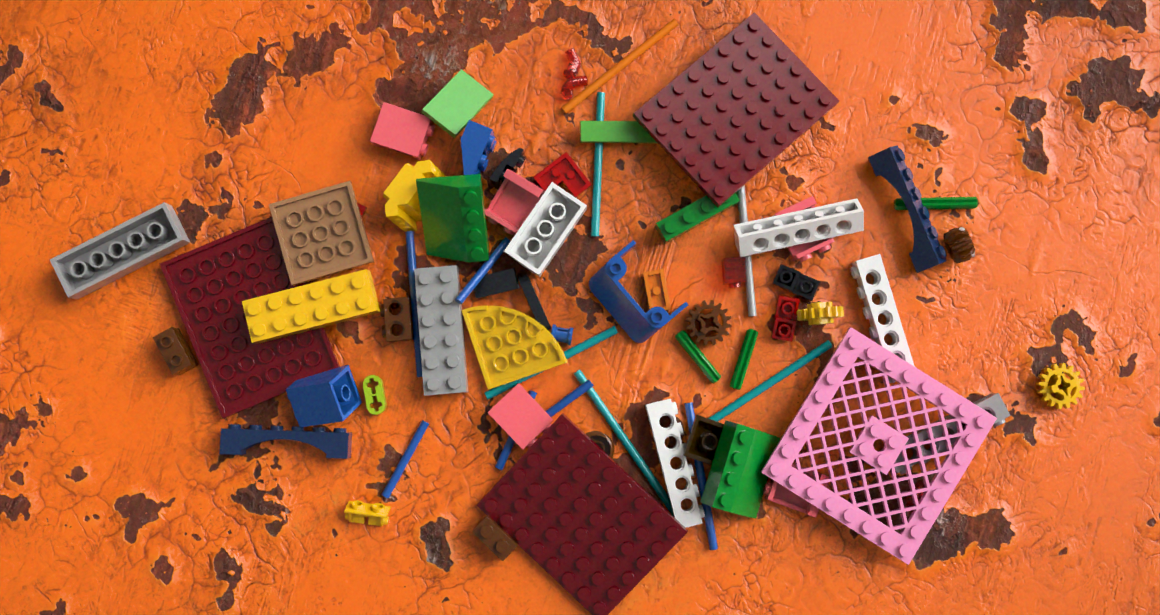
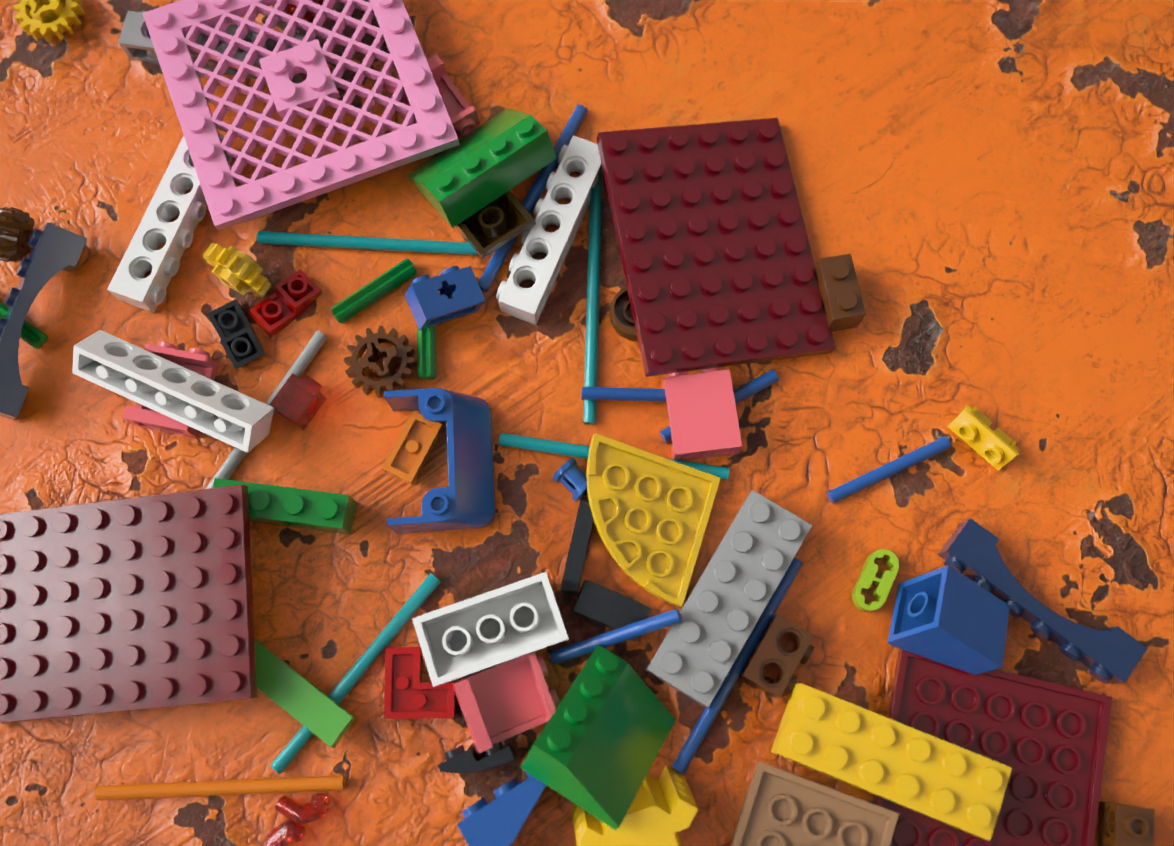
camera: 140 degrees left, 10 degrees down
none -> blue brick [405,266,485,331]

